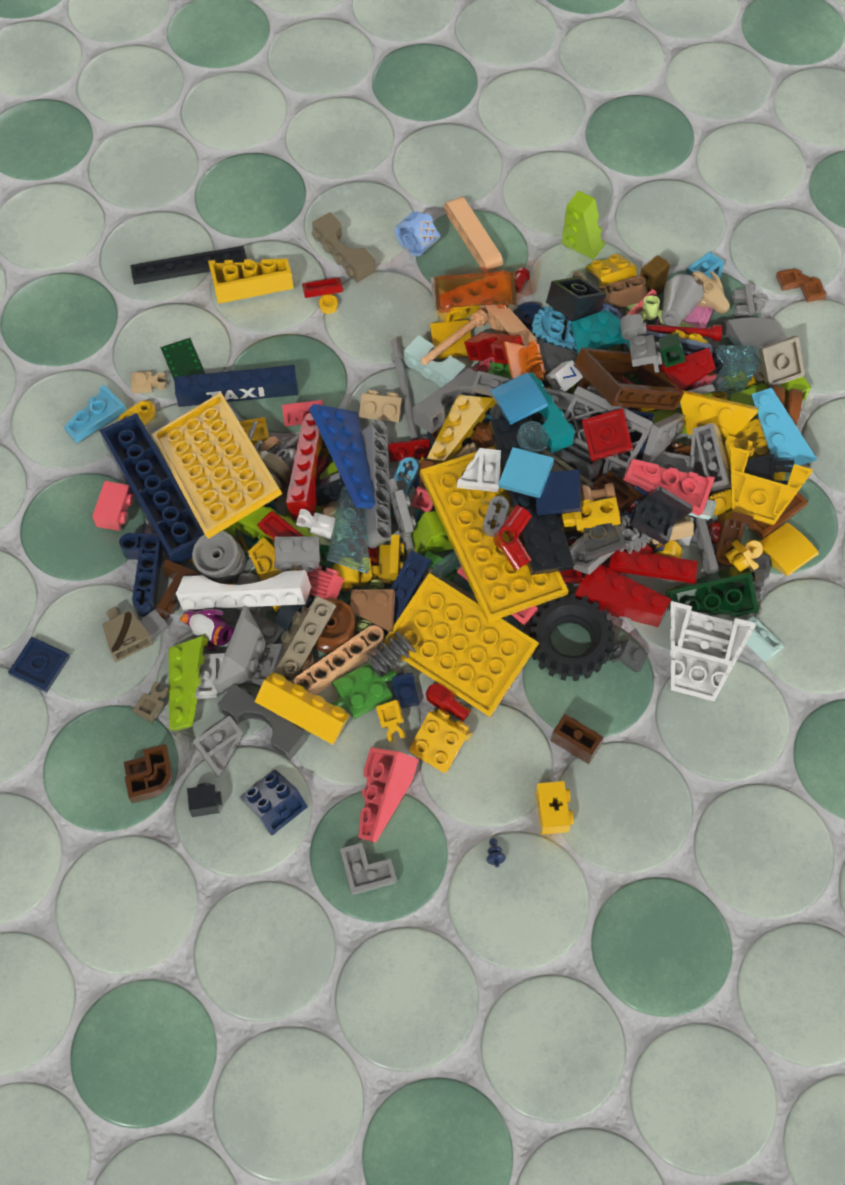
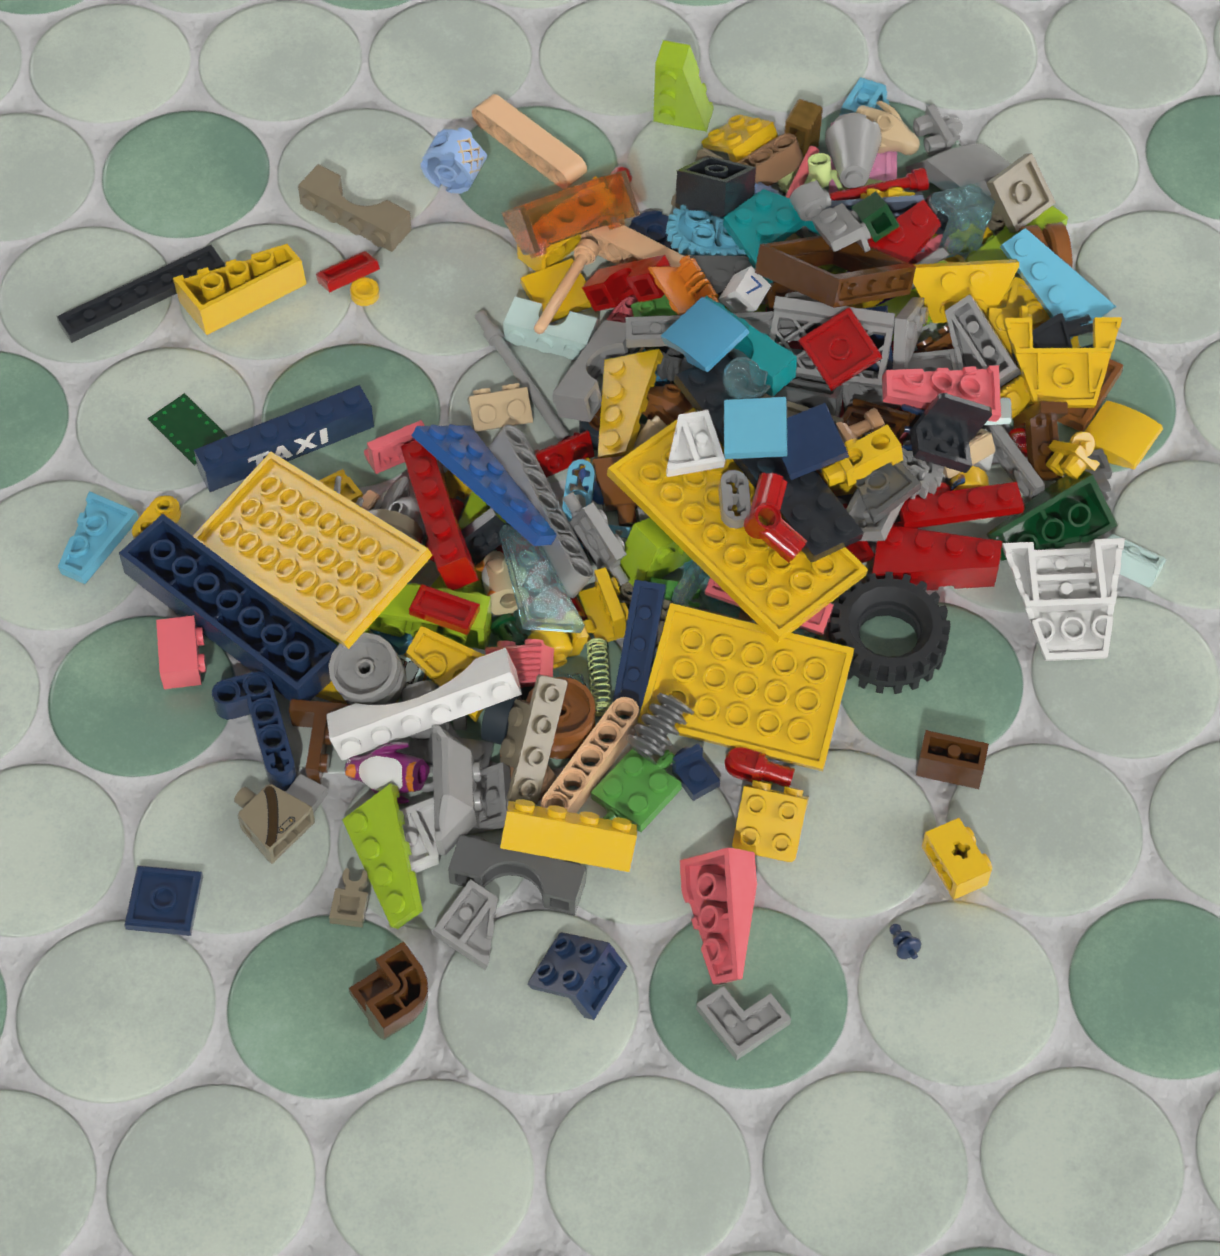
camera: 20 degrees left, 5 degrees down
tan plate [131,371,166,394] -> none
black brick [187,783,223,817] -> none
light grey bracket [274,537,320,572] -> none
white plate [296,509,335,538] -> none
medium nougat wing [350,589,395,632] -> none
yellow plate [376,700,405,742] -> none
coral brick [410,486,433,512] -> none
dark grey bracket [609,639,648,673] -> none
dark orange tile [776,268,827,302] -> none

